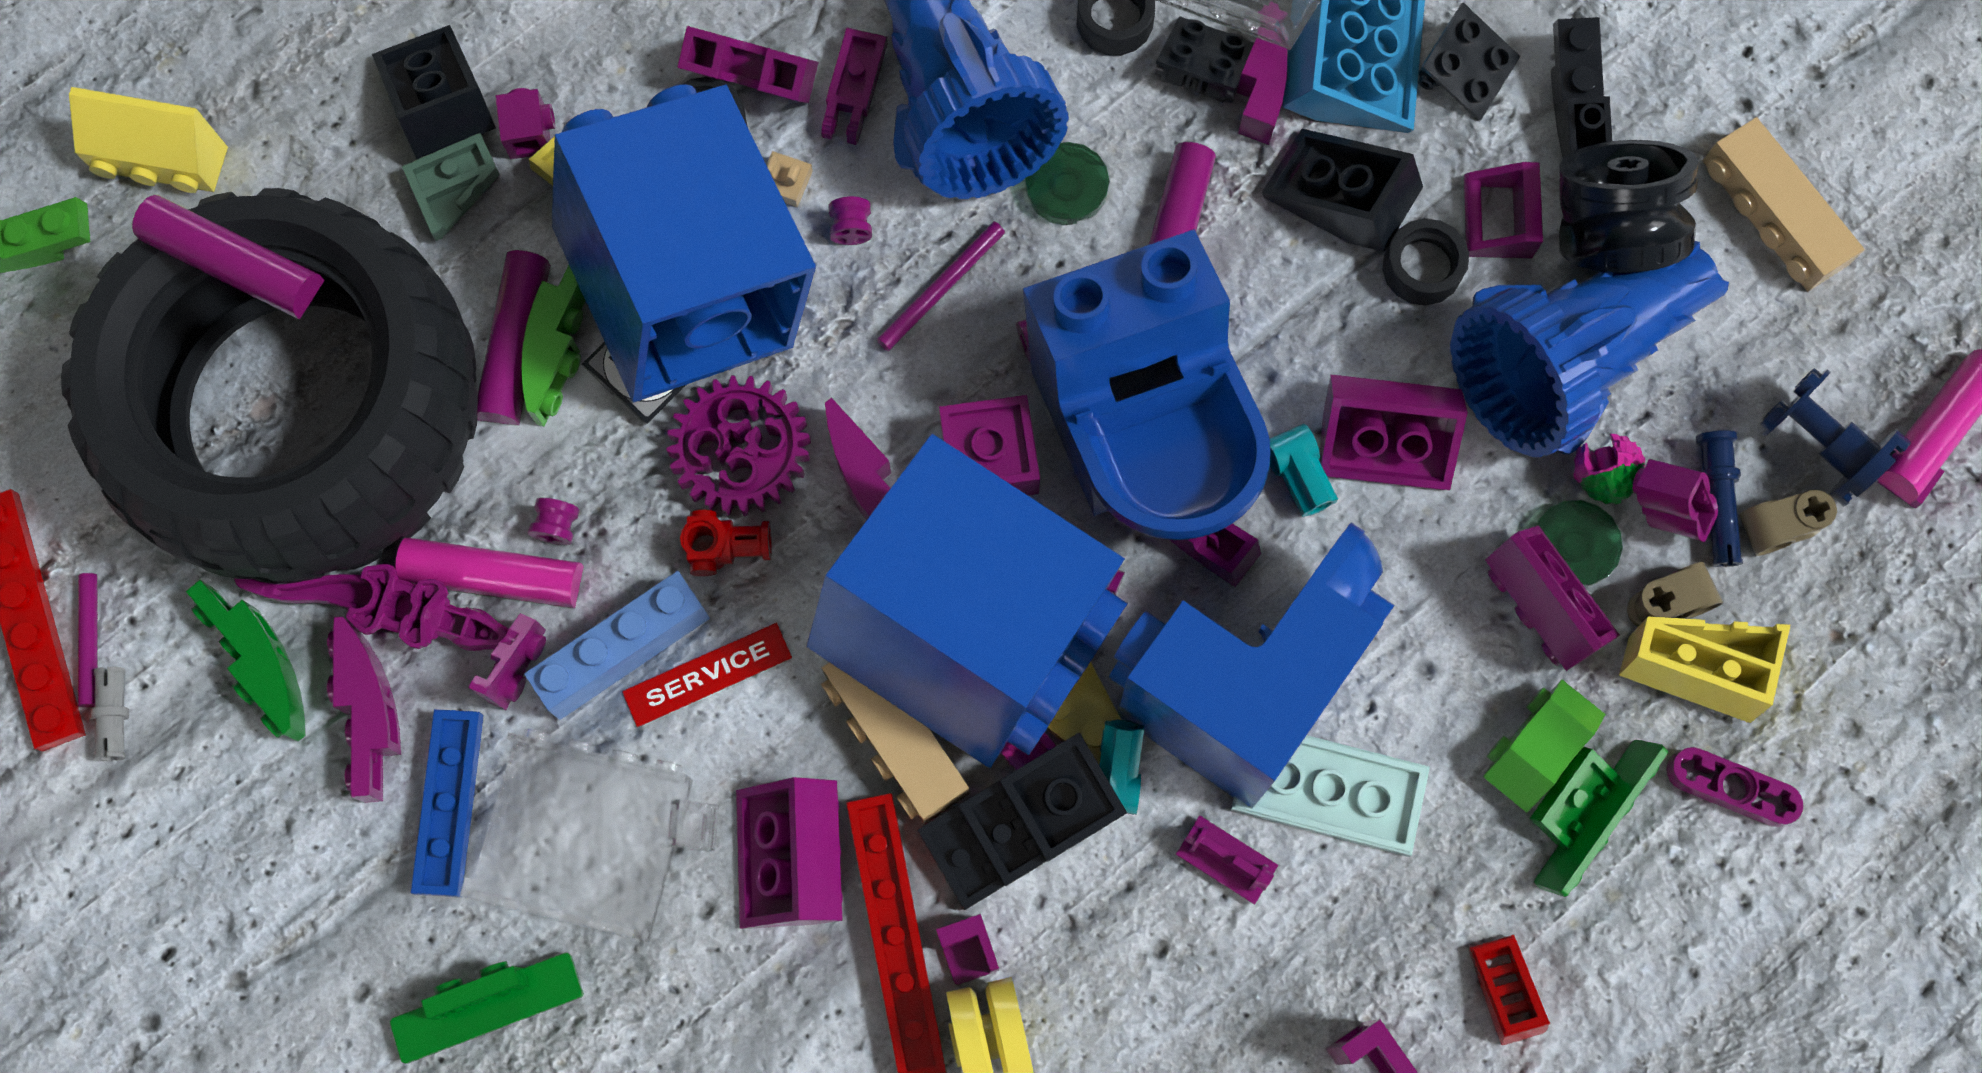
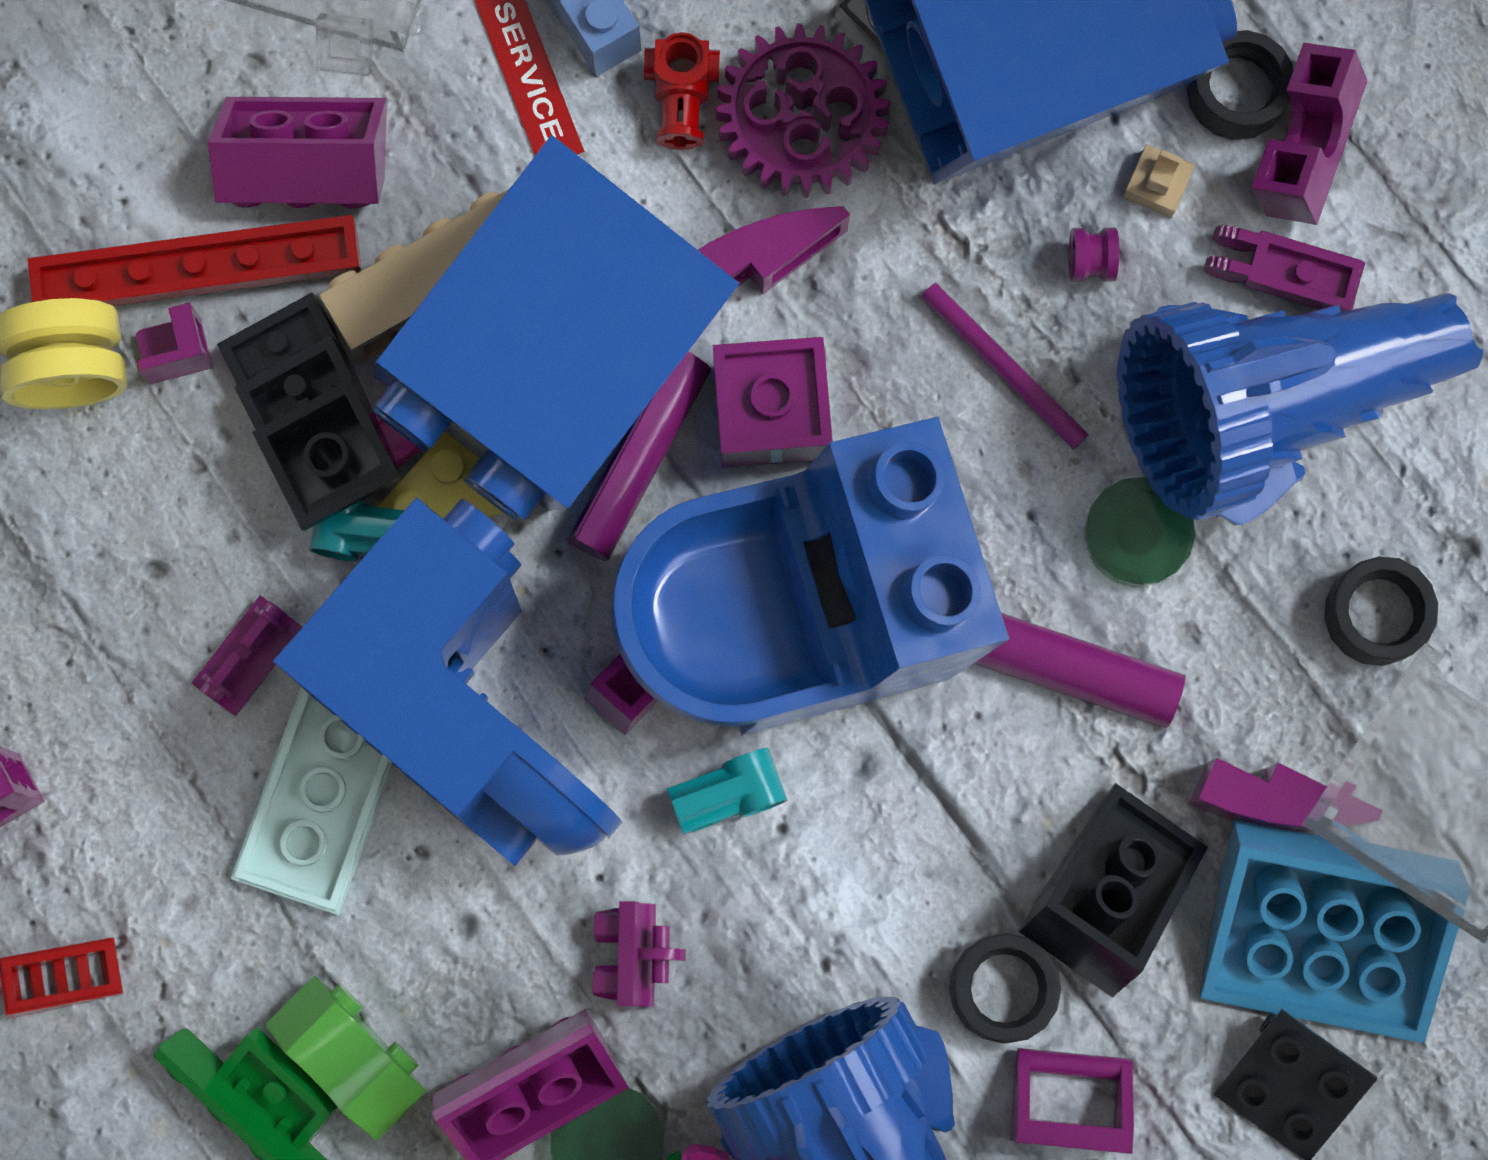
camera: 90 degrees right, 5 degrees up
black hinge [1155,16,1254,103] -> none
magenta slope [1319,374,1468,491] -> none
none -> magenta hips [592,901,686,1007]

